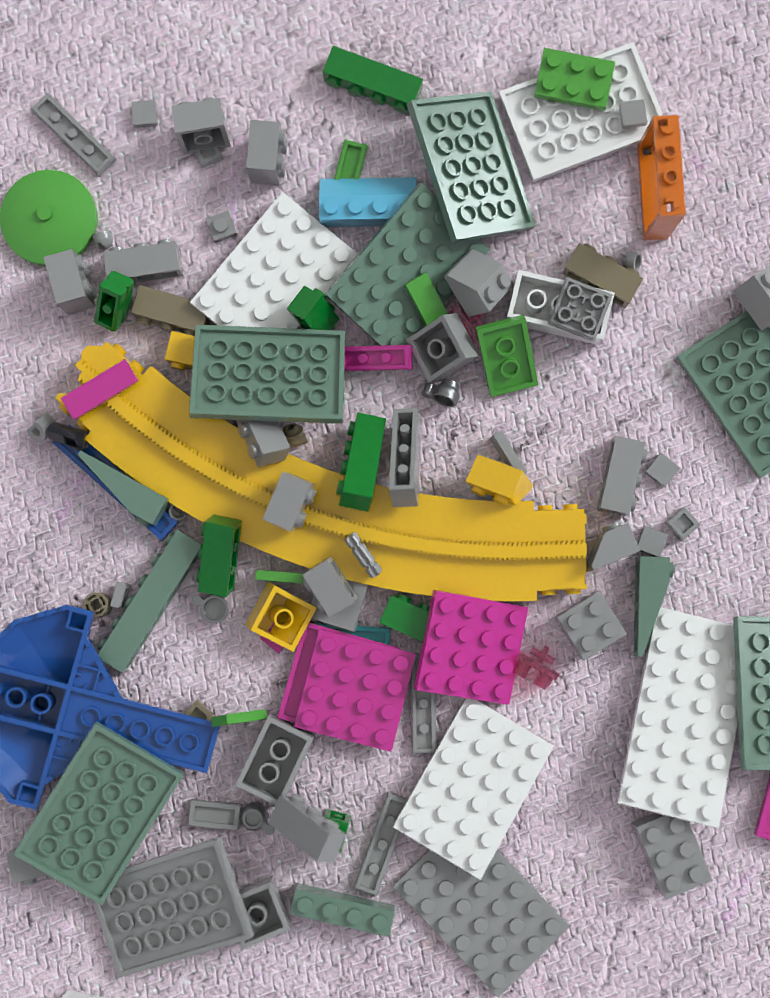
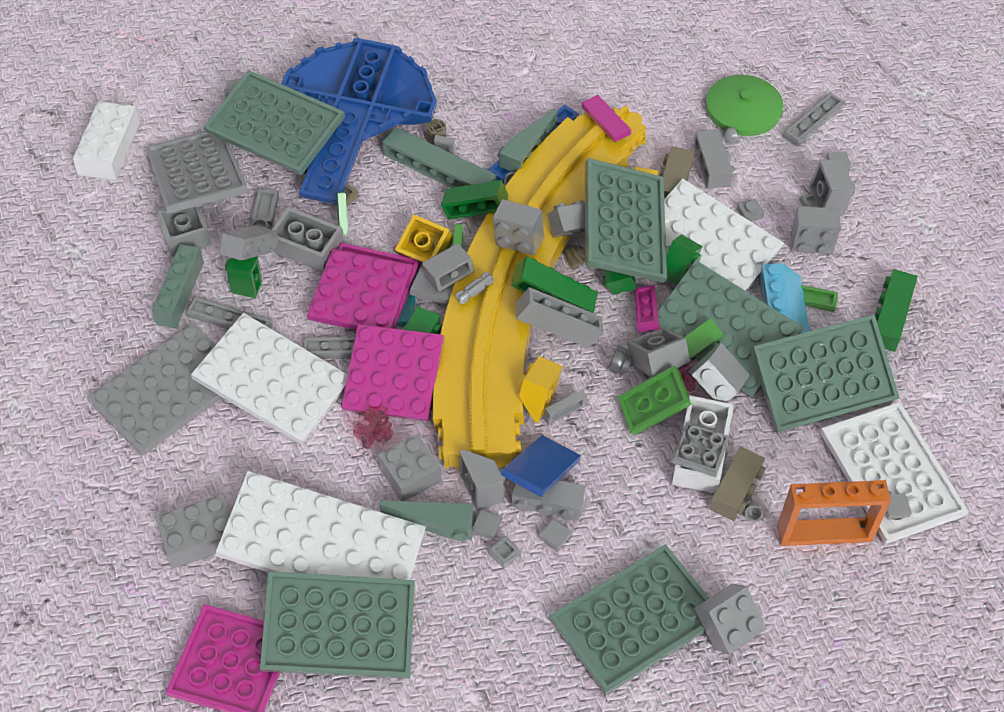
camera: 85 degrees right, 30 degrees down
black piece [27,413,89,451] -> none
light grey brick [43,249,97,315] -> none
green brick [94,271,134,332] -> none
flat silver piece [192,595,229,623] -> none
bright green plate [534,48,615,111] -> none
none -> blue tile [501,435,581,497]

